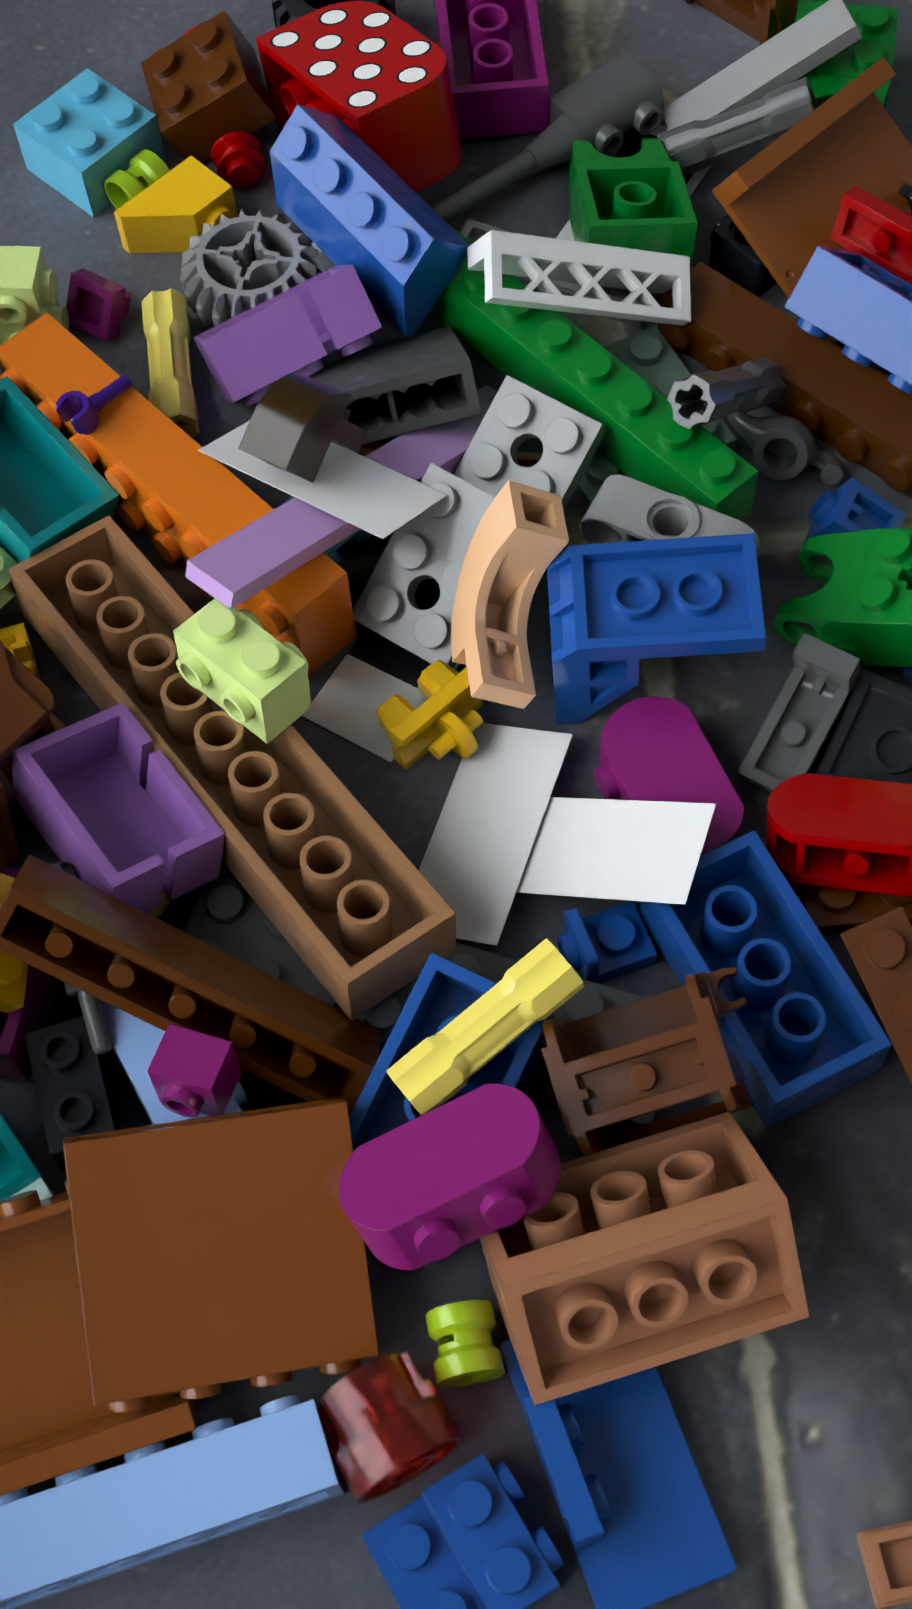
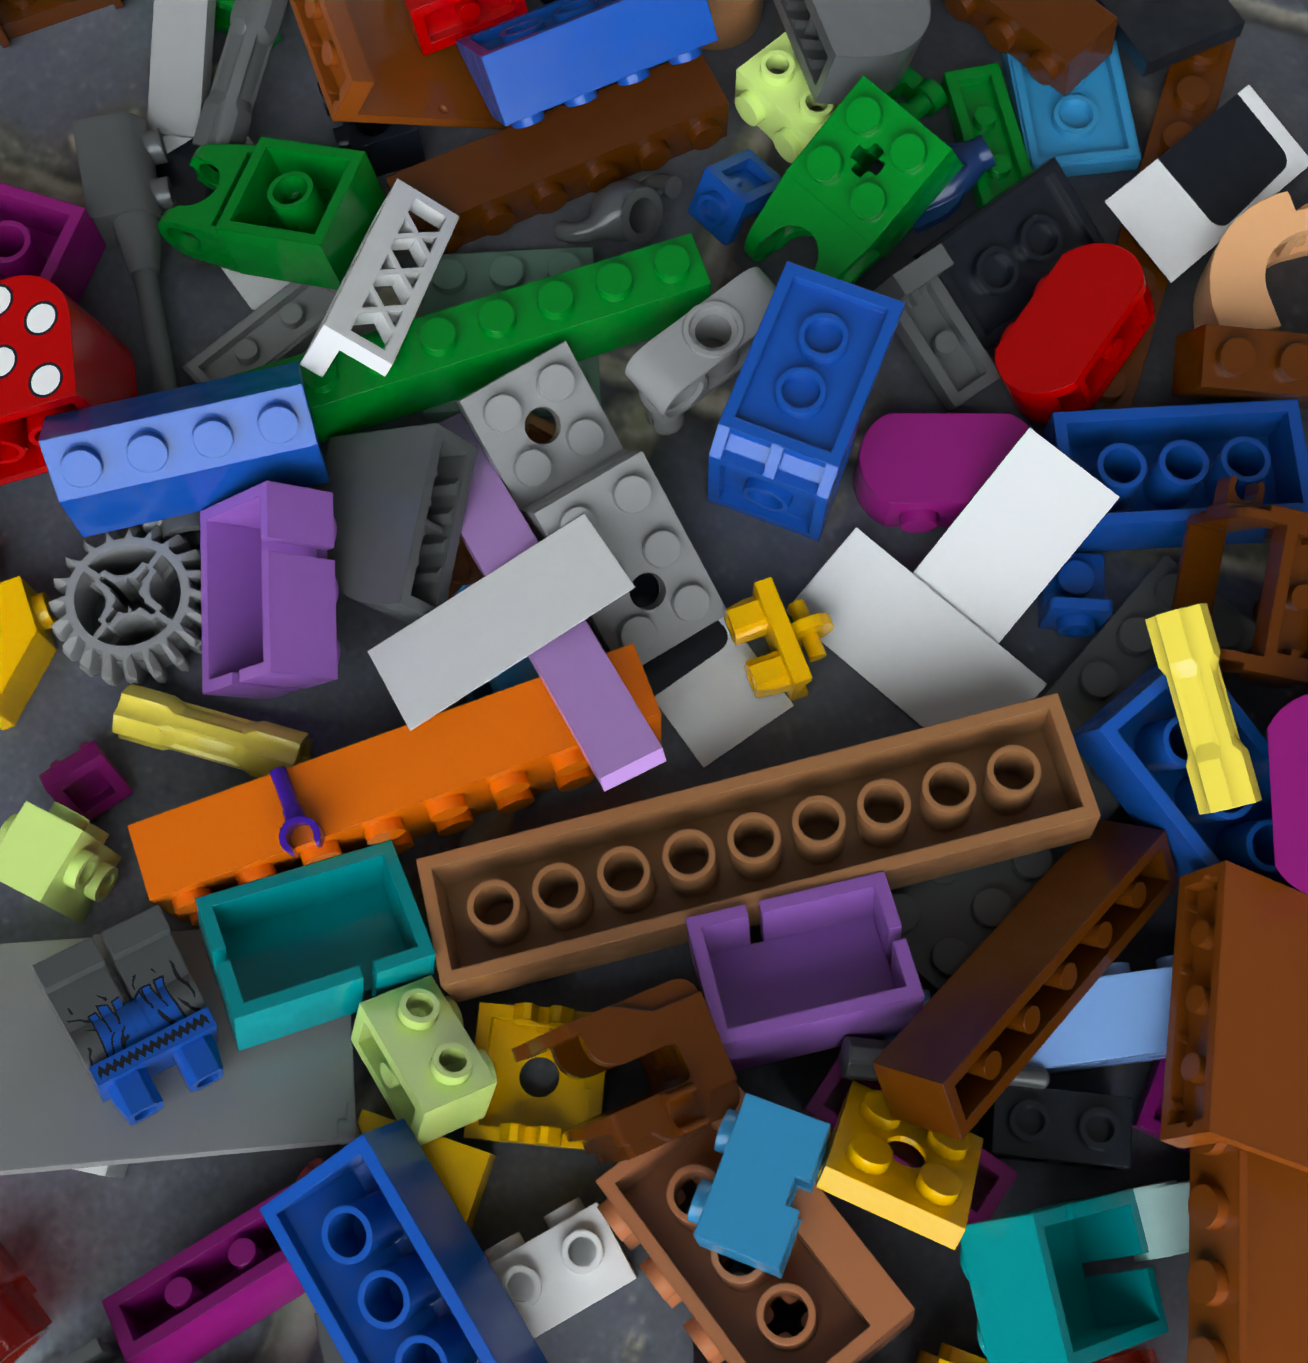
camera: 70 degrees left, 10 degrees up
magenta plate [147,1024,242,1118] -> none
yellowish green brick [173,598,312,744] -> none
dark brown brick [238,373,367,483] -> none
light nougat arch [451,480,569,709] -> none
dark grey axle [667,357,786,429] -> none

